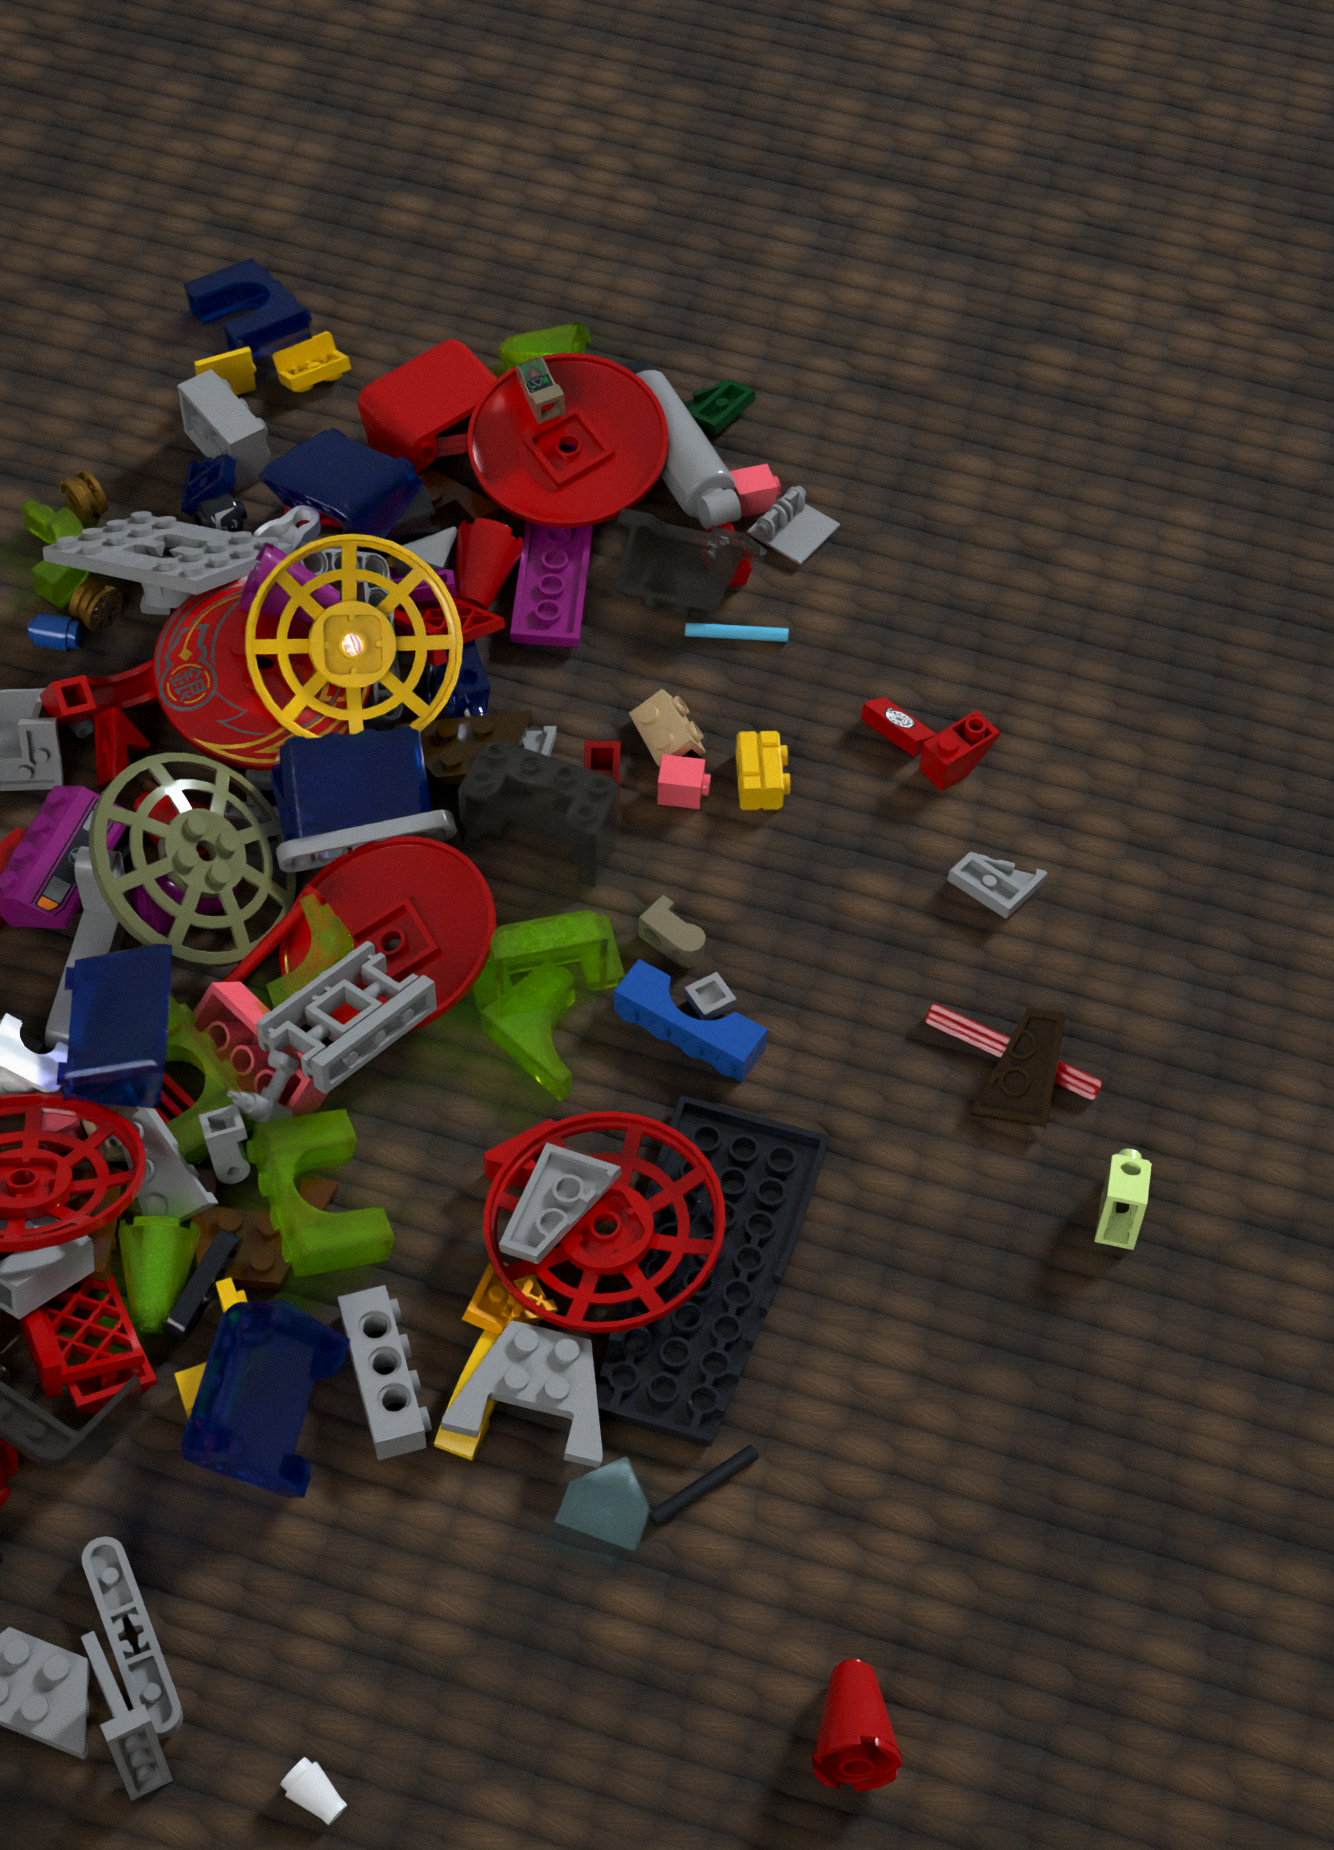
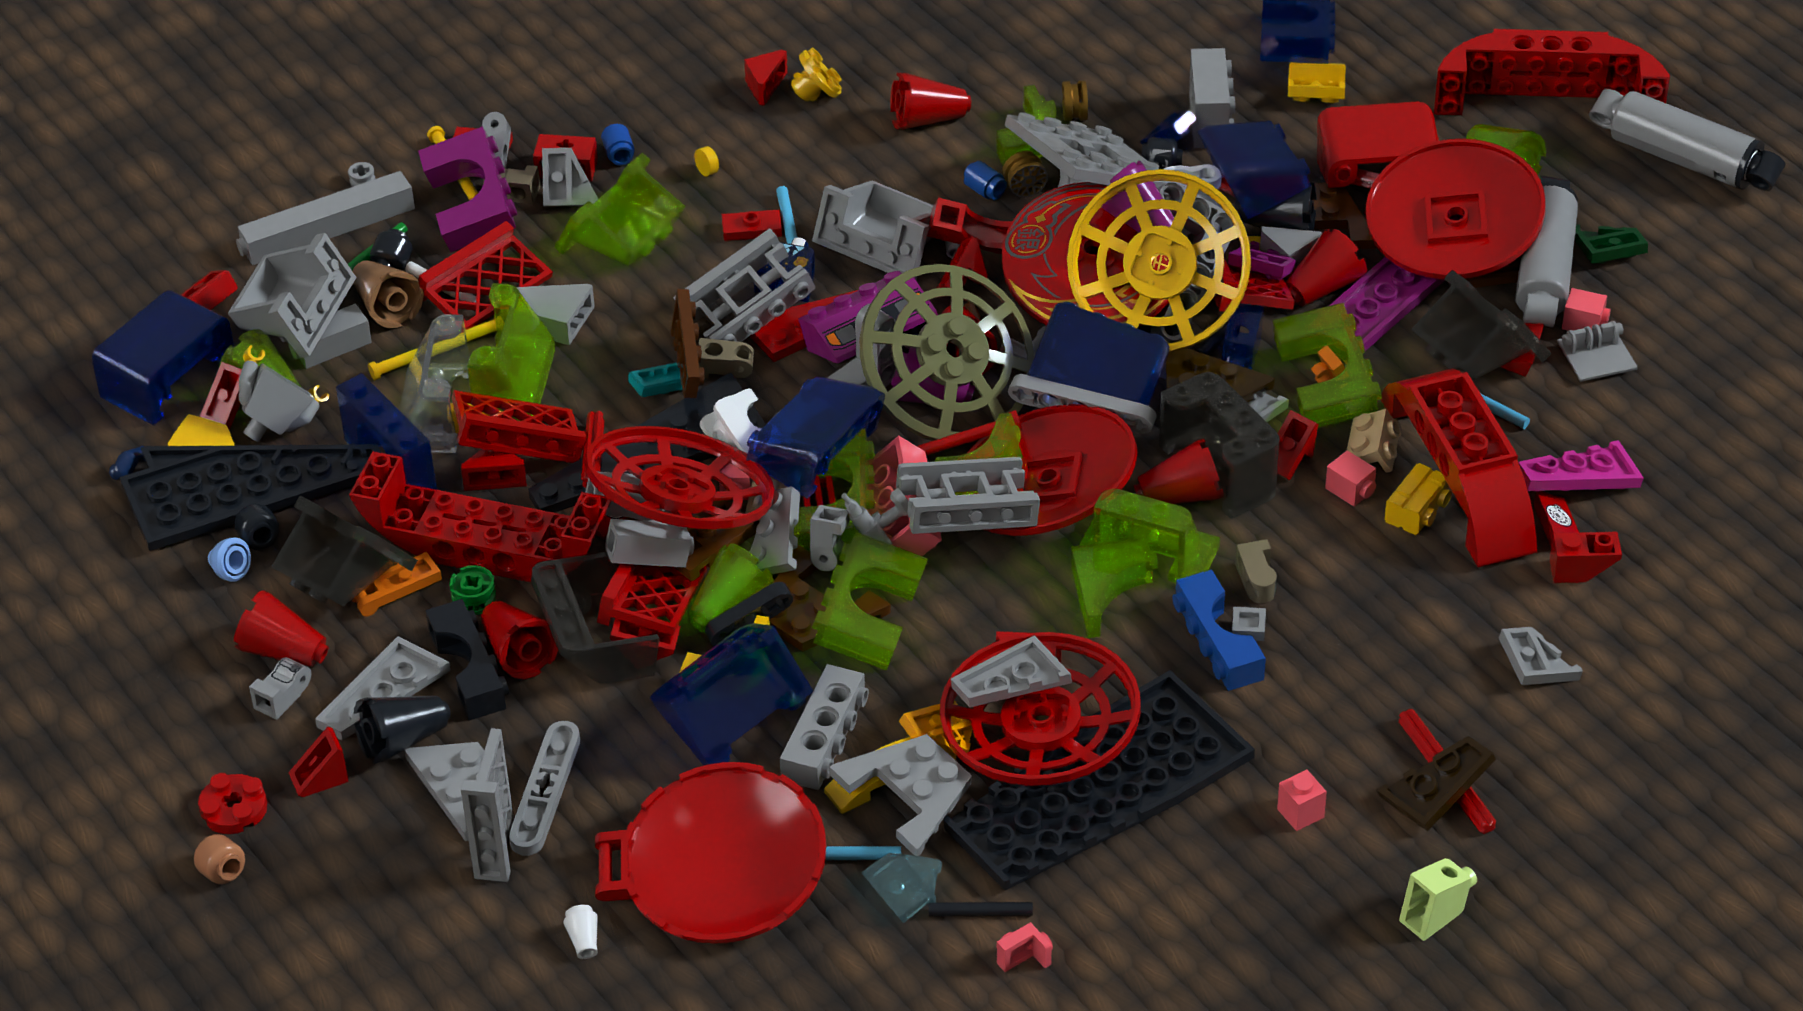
camera: 40 degrees right, 10 degrees down
yellow piece [194,346,257,395] -> none
leg [515,357,566,424] -> none
none -> red dish [595,762,827,943]
none -> medium azure bar [825,846,901,860]
none -> coral bracket [997,922,1053,972]
none -> red cone [1133,438,1224,507]
none -> clear neon green arch [1272,303,1382,427]
none -> coral brick [1277,769,1327,831]
none -> orange tile [1311,345,1350,388]
none -> red slope [1380,368,1537,567]
none -> red slope [1434,29,1670,115]
none -> dark pink wing [1518,440,1644,492]
none -> light grey piece [1589,89,1786,191]

